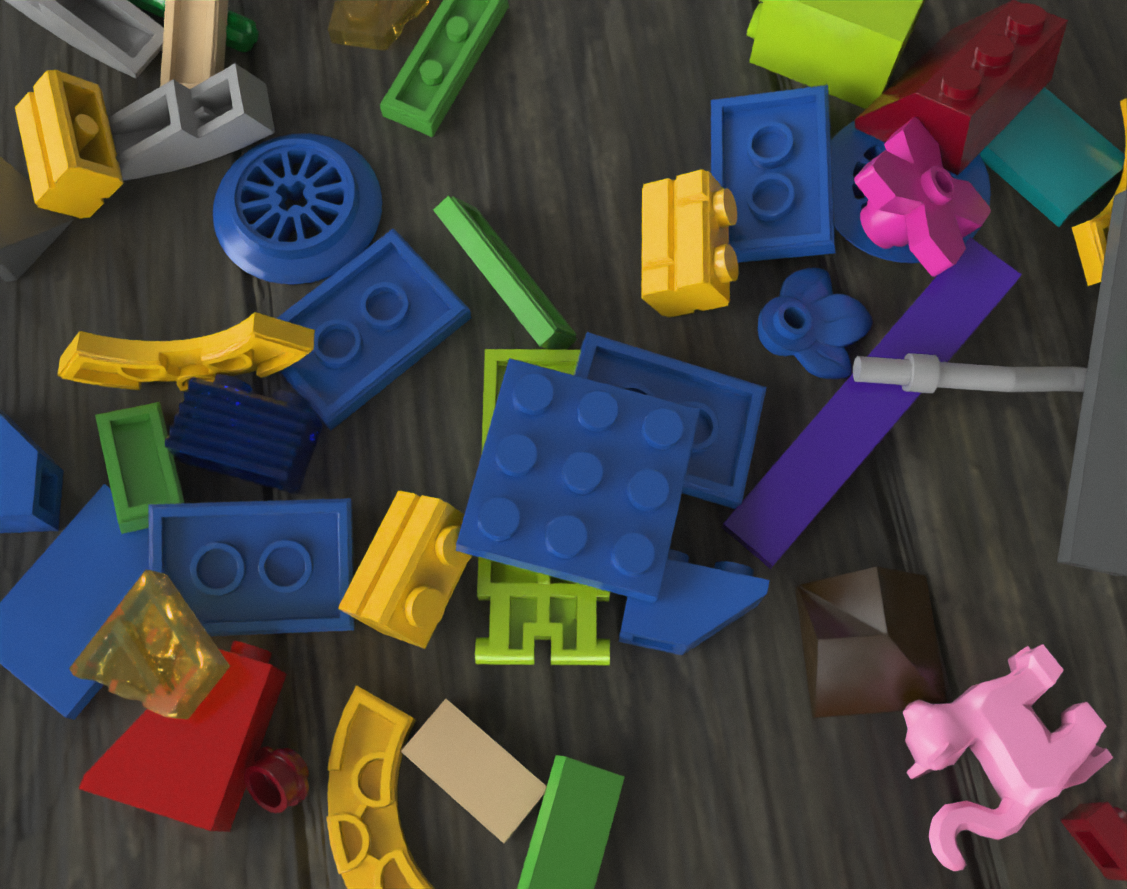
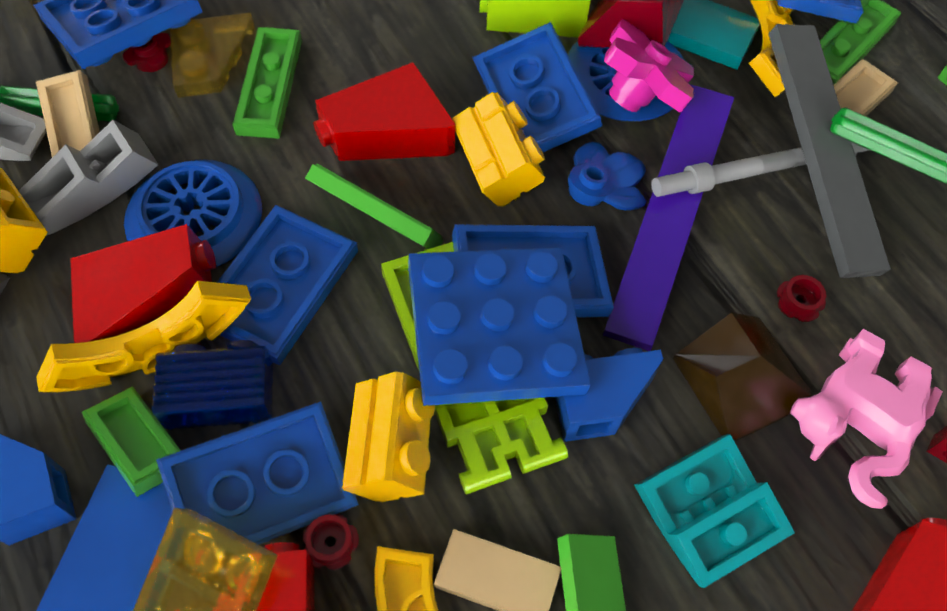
camera: 25 degrees left, 10 degrees down
none -> red slope [70,224,216,343]
none -> dark red plate [303,514,359,570]
none -> red slope [313,62,455,161]
none -> teal slope [634,434,795,588]
none -> dark red plate [777,275,826,322]

